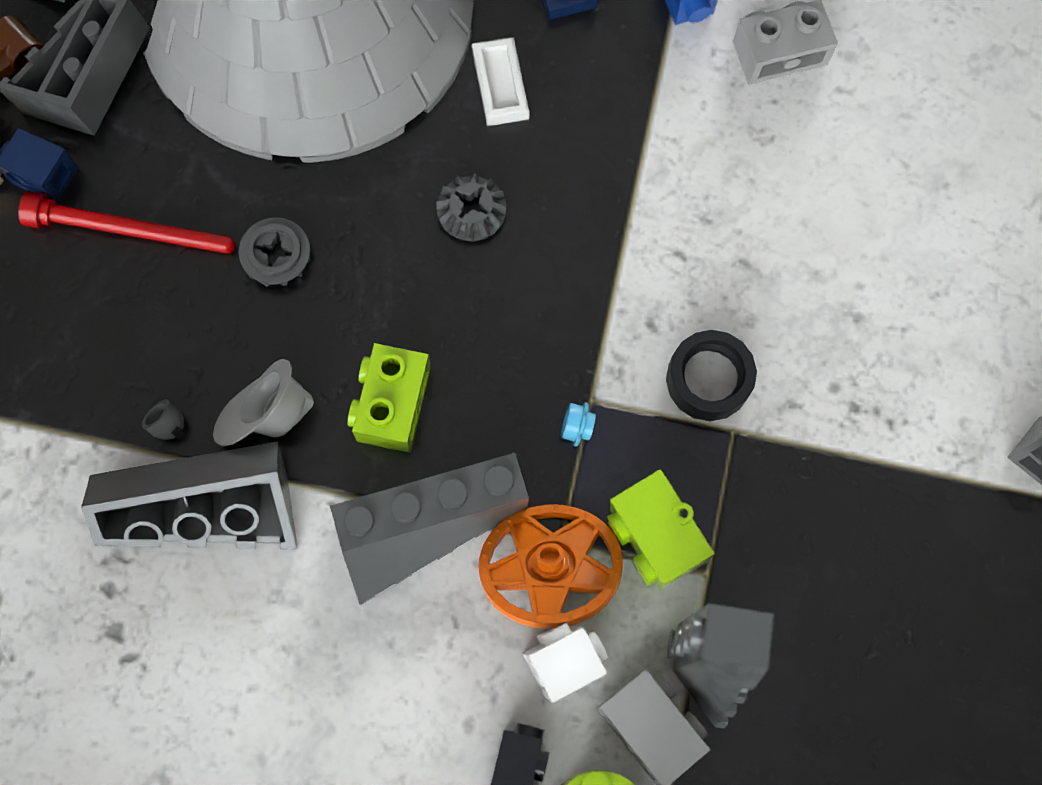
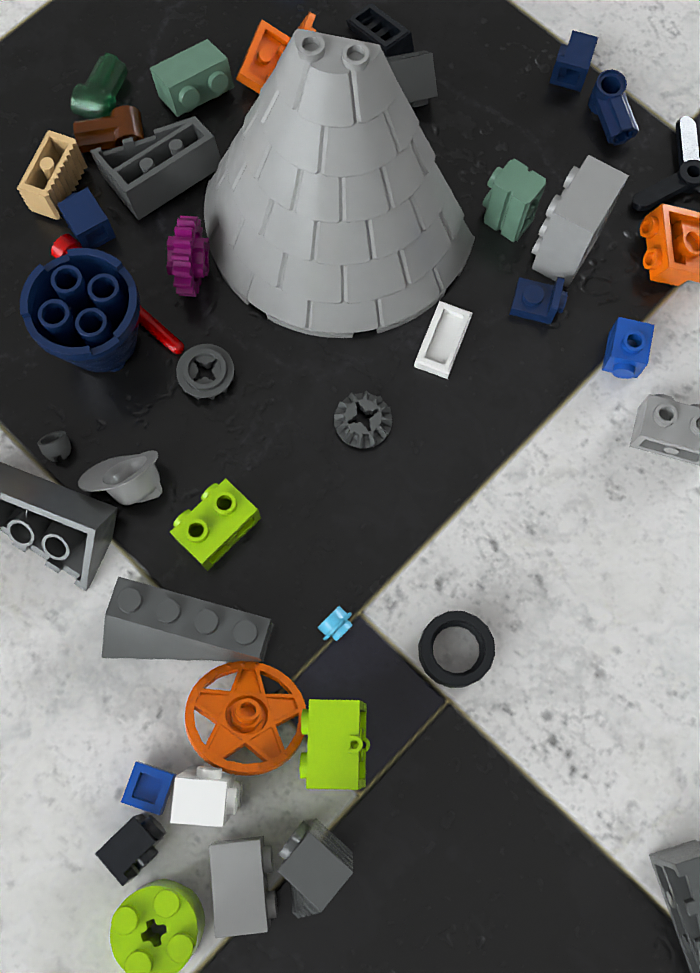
camera: 35 degrees right, 0 degrees up
none -> dark blue cone [20,248,140,372]
none -> blue plate [121,761,177,816]
none -> magenta gear [166,216,210,297]

